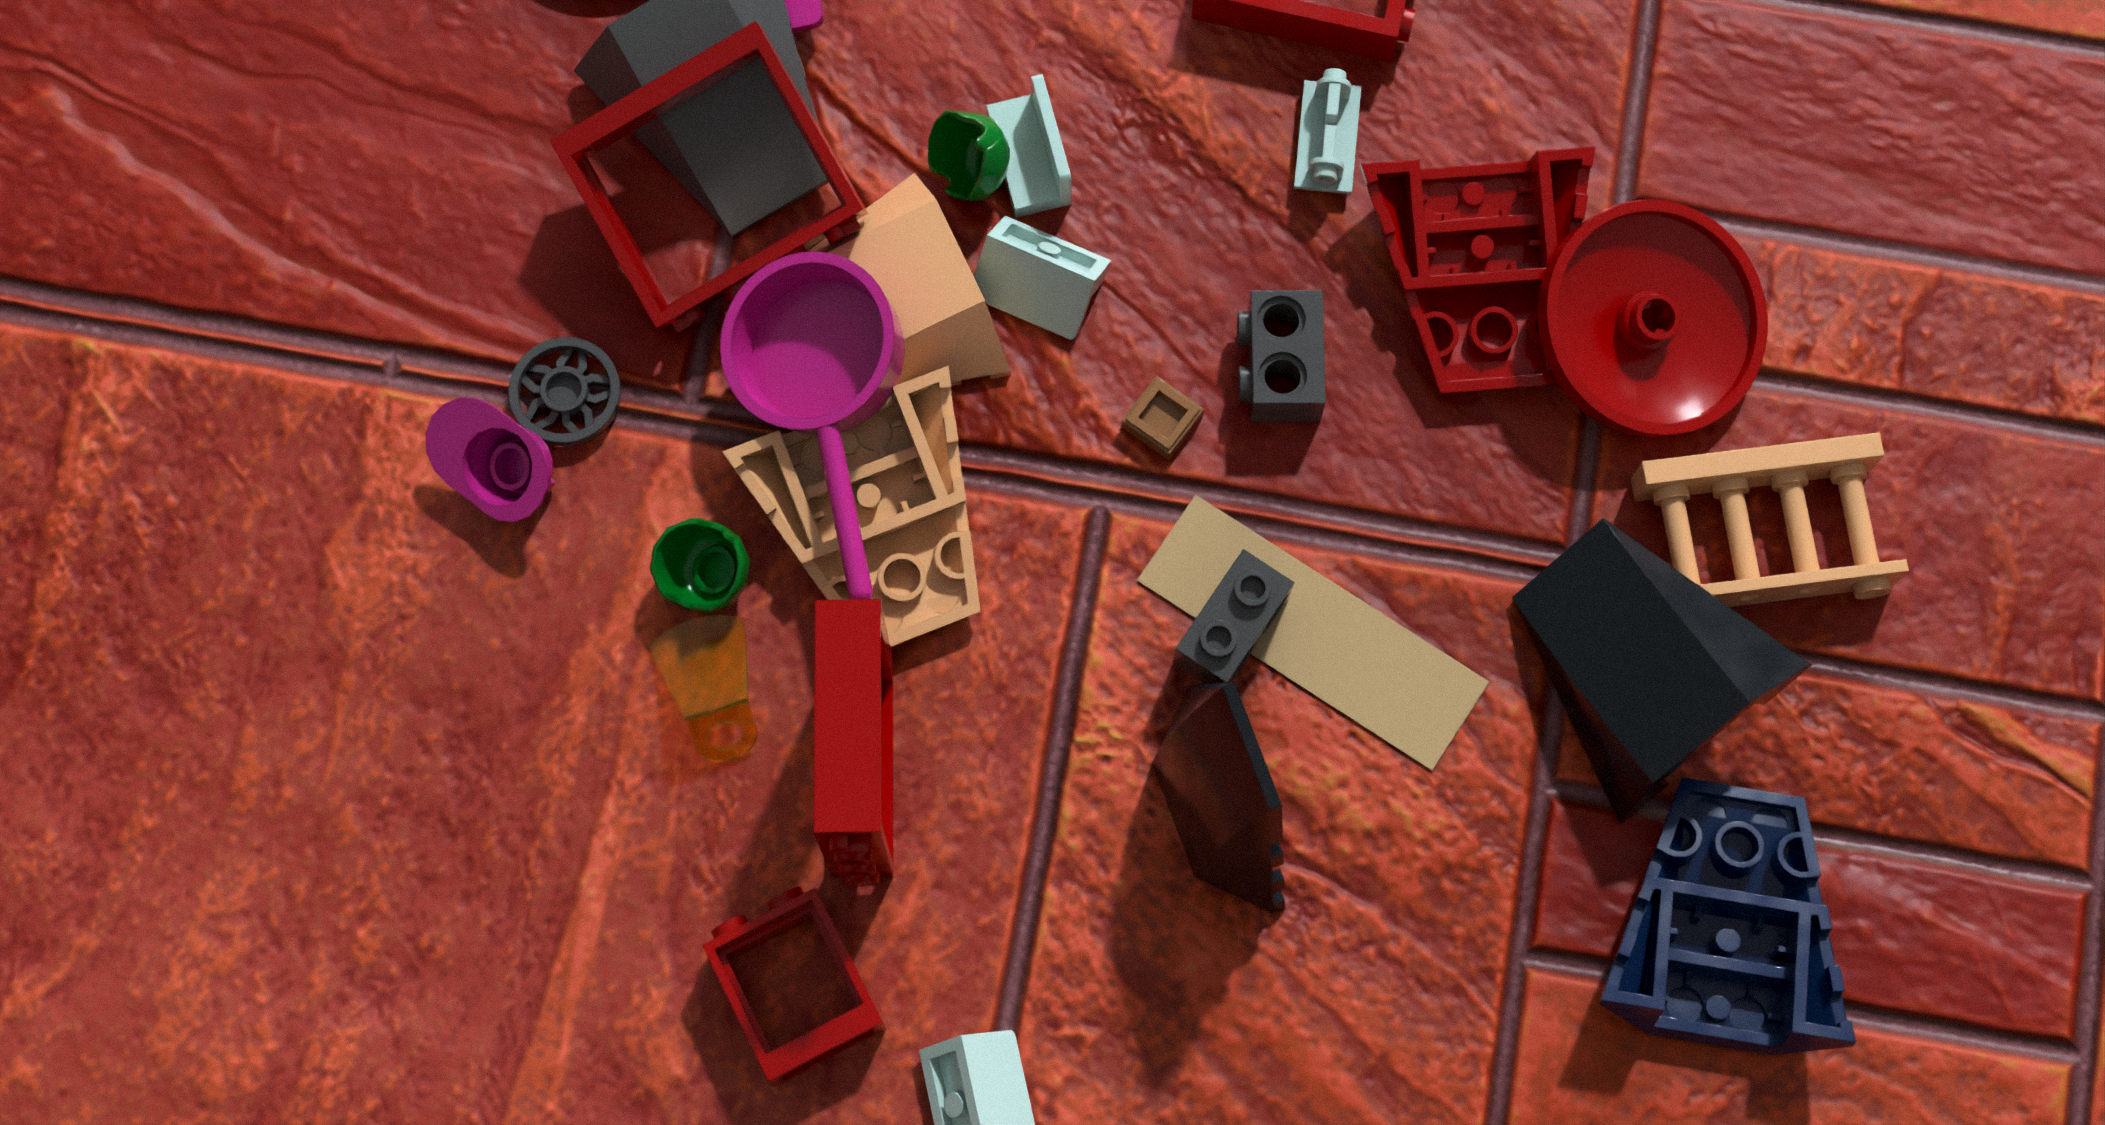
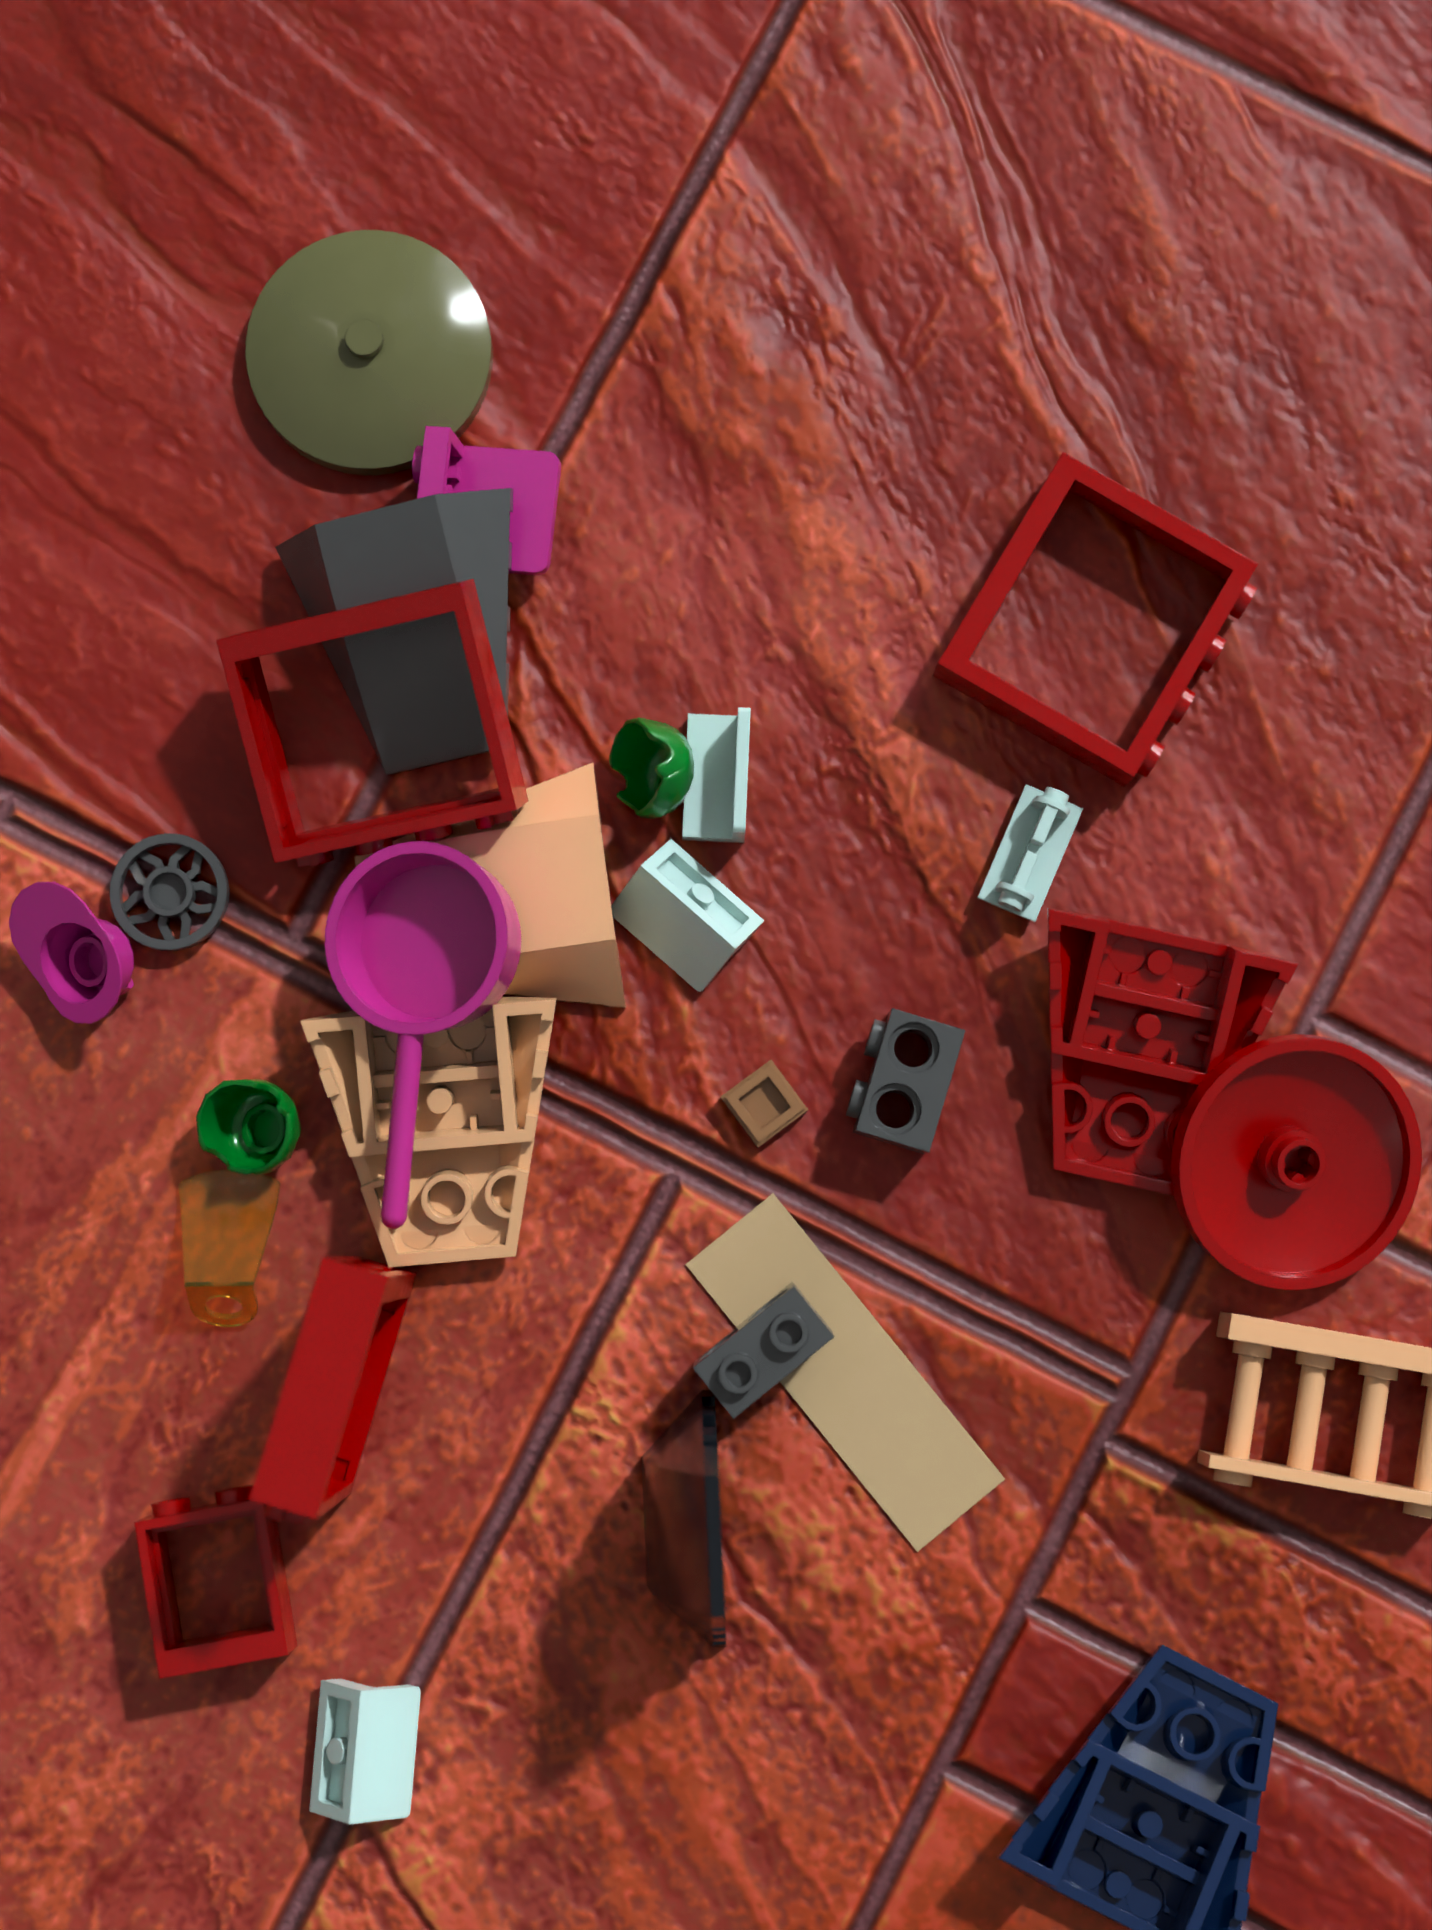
camera: 15 degrees right, 10 degrees up
black wedge [1512,518,1812,823] -> none

